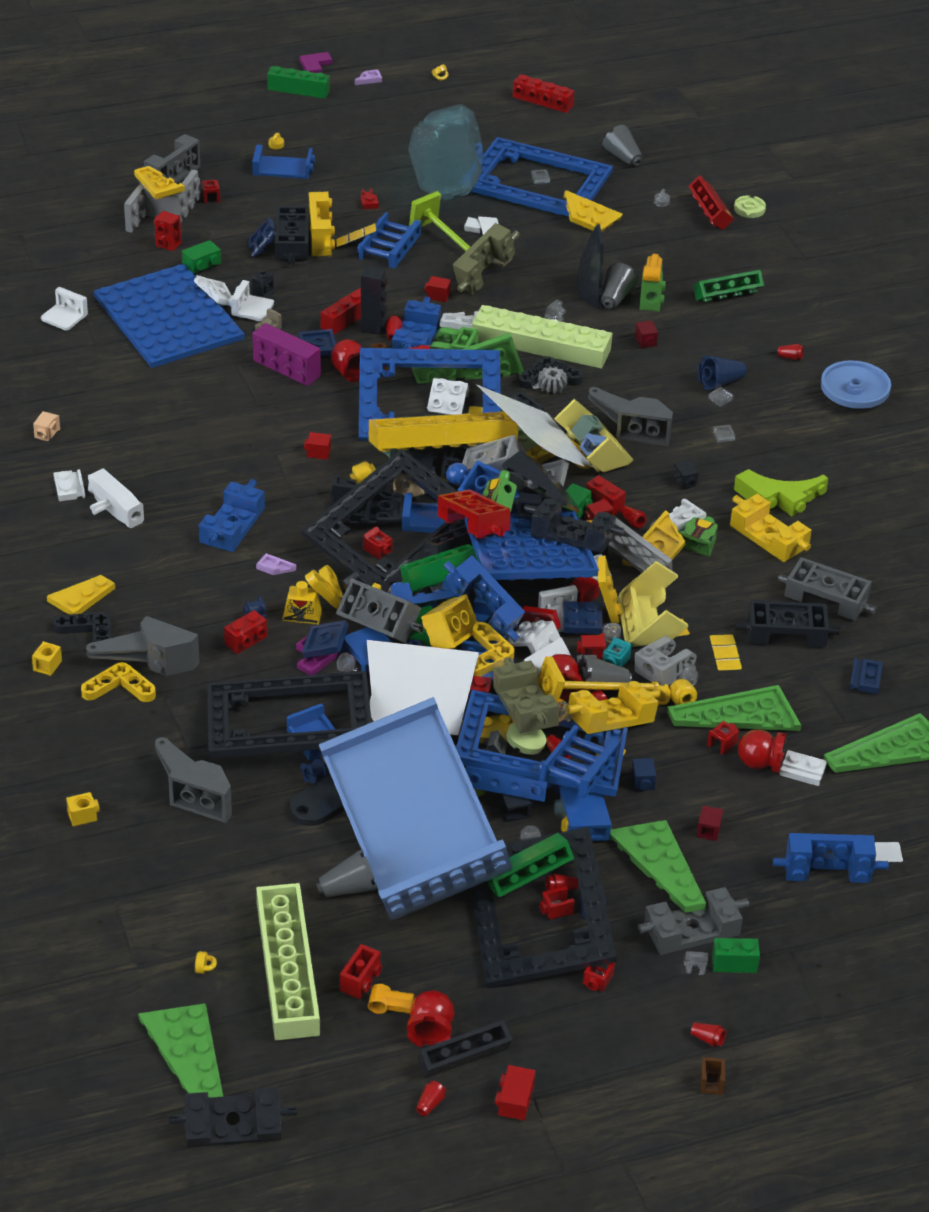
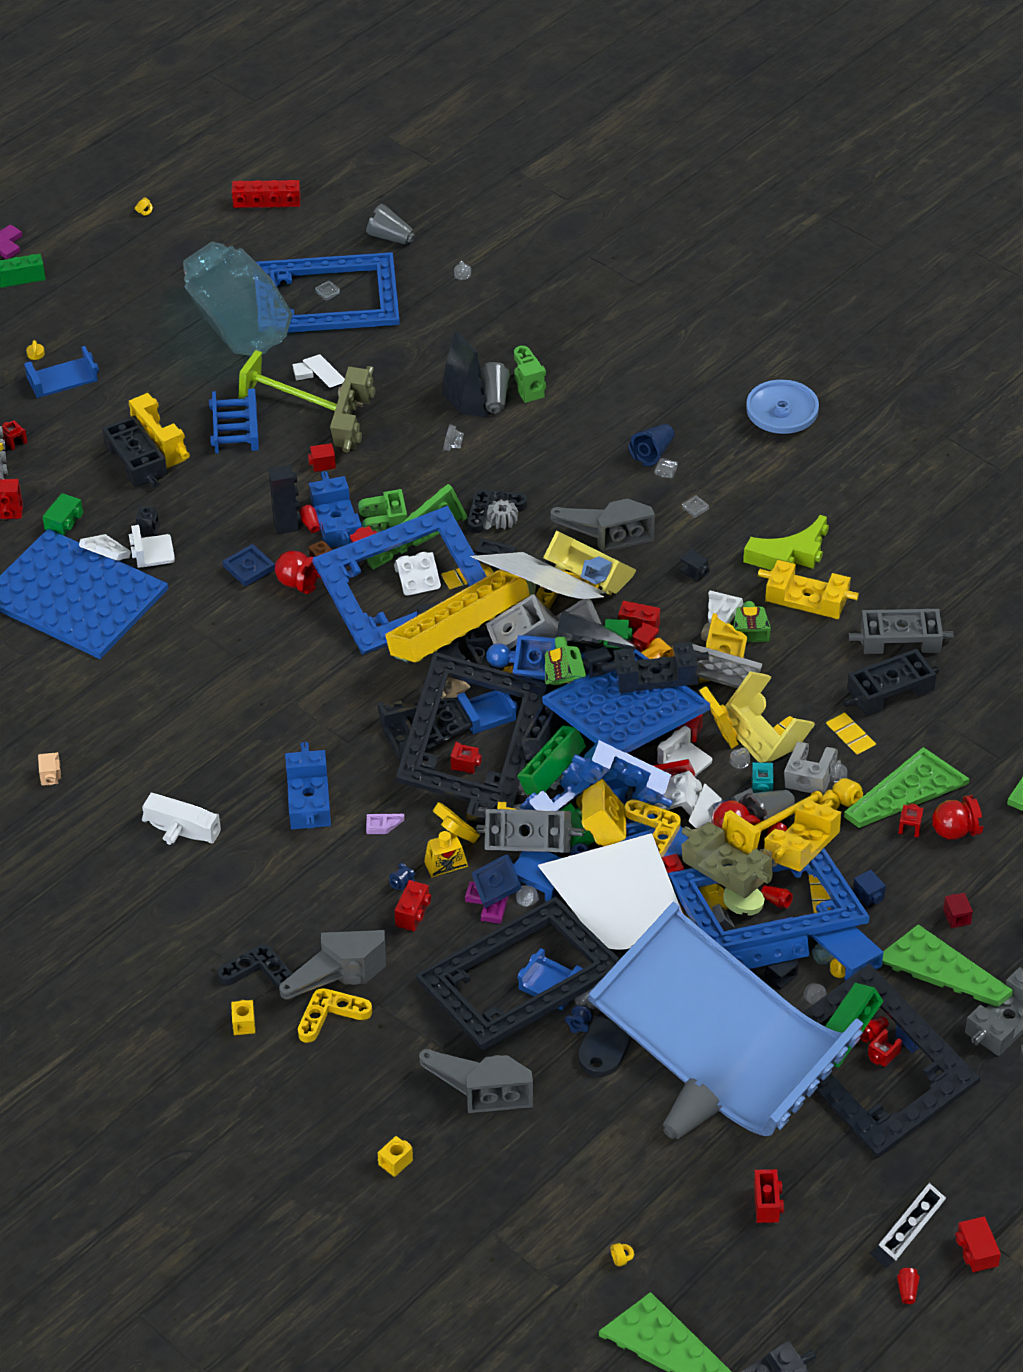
camera: 25 degrees left, 5 degrees up
yellow wing [47,575,115,614] -> none
white plate [54,469,85,501] -> none
dark blue plate [248,217,276,258] -> none
magenta brick [252,323,321,386] -> none
dark tan bracket [255,308,282,330] -> none
yellowish green brick [256,883,320,1040] -> none
red brick [304,432,331,460] -> none
red brick [321,287,361,334] -> none
yellow sticker [336,223,376,247] -> none
yellow head [350,461,375,484] -> none
lavender tile [355,70,382,85] -> none
red plate [361,188,379,210] -> none
light orange piece [368,984,414,1014] -> none
red tile [407,990,454,1047] -> none
red brick [438,489,510,538] -> none
white wing [440,311,478,330] -> none
yellowish green brick [472,305,612,369] -> none
blue fence [539,725,619,799] -> none
dark blue plate [563,601,603,634] -> none
yellow wing [564,191,623,232] -> none
sand green brick [571,415,603,442] -> none
red window [577,633,606,660] -> none
red window [583,963,615,992] -> none
red cone [621,506,647,528] -> none
dark red brick [635,321,658,348] -> none
light orange piece [643,254,662,282] -> none
red brick [688,175,734,230] -> none
green brick [693,270,764,303] -> none
yellowish green tile [734,195,766,218] -> none
red cone [778,344,804,361] -> none
white plate [780,750,827,786] -> none
dark blue plate [850,658,883,694] -> none

